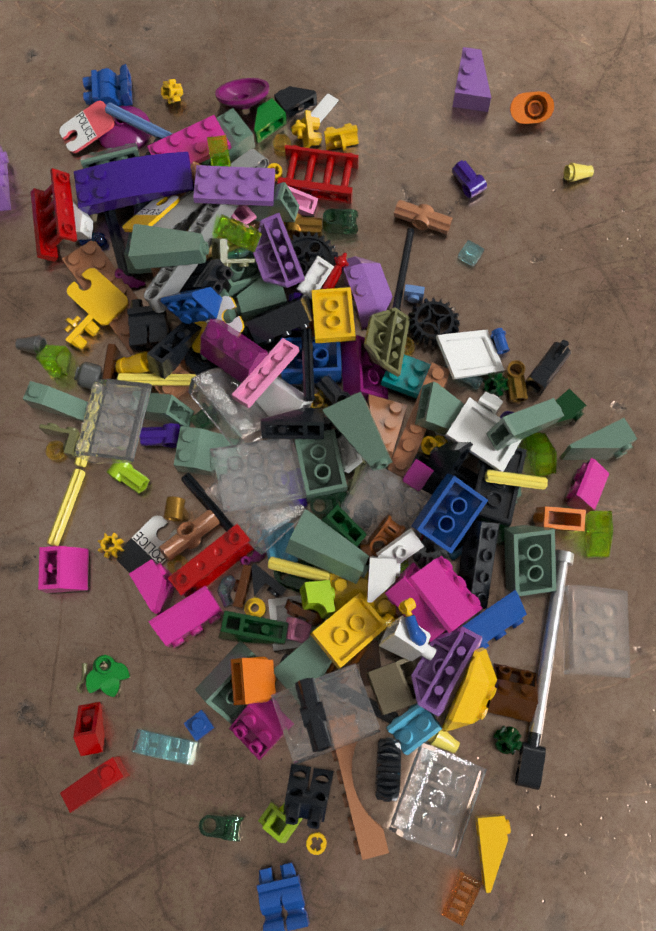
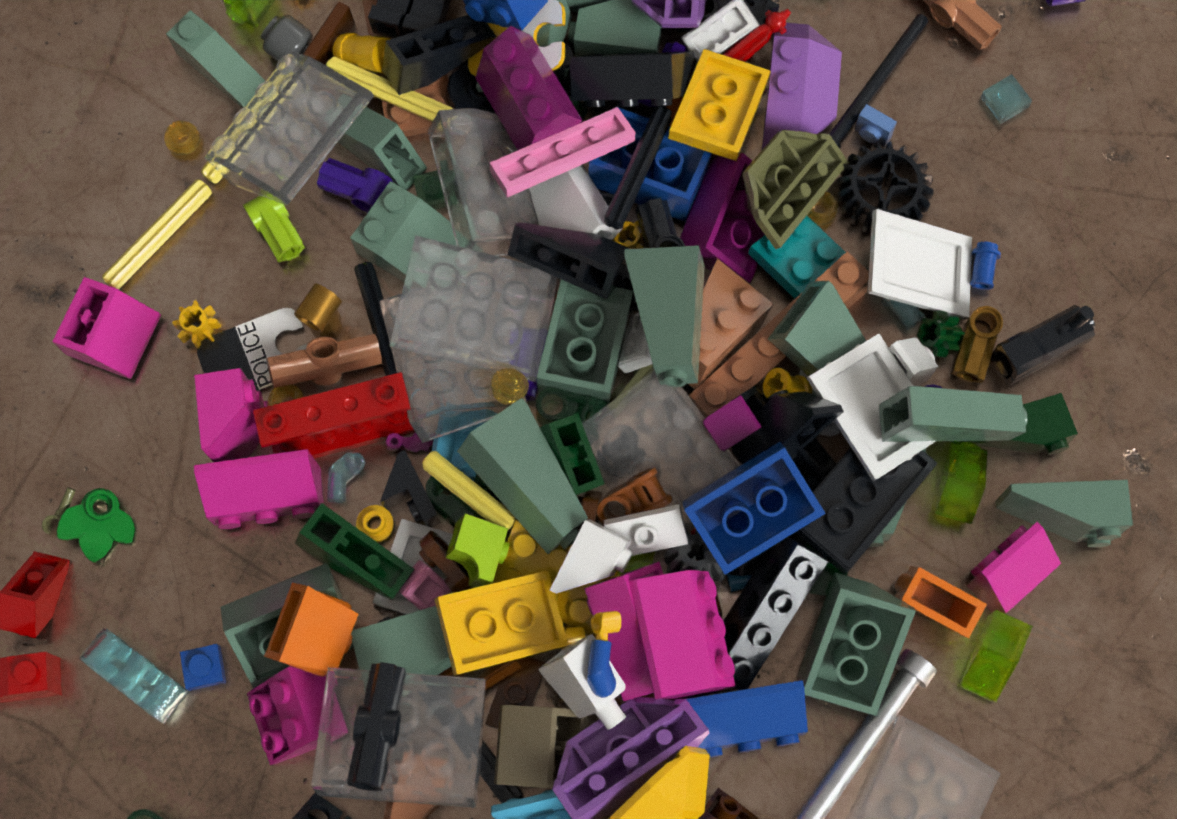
camera: 25 degrees right, 0 degrees up
olive bracket [39,423,82,459] -> none
reddish brown plate [233,564,252,610] -> none
light yellow axle [485,470,548,490] -> none
none -> clear yellow plate [491,368,529,405]

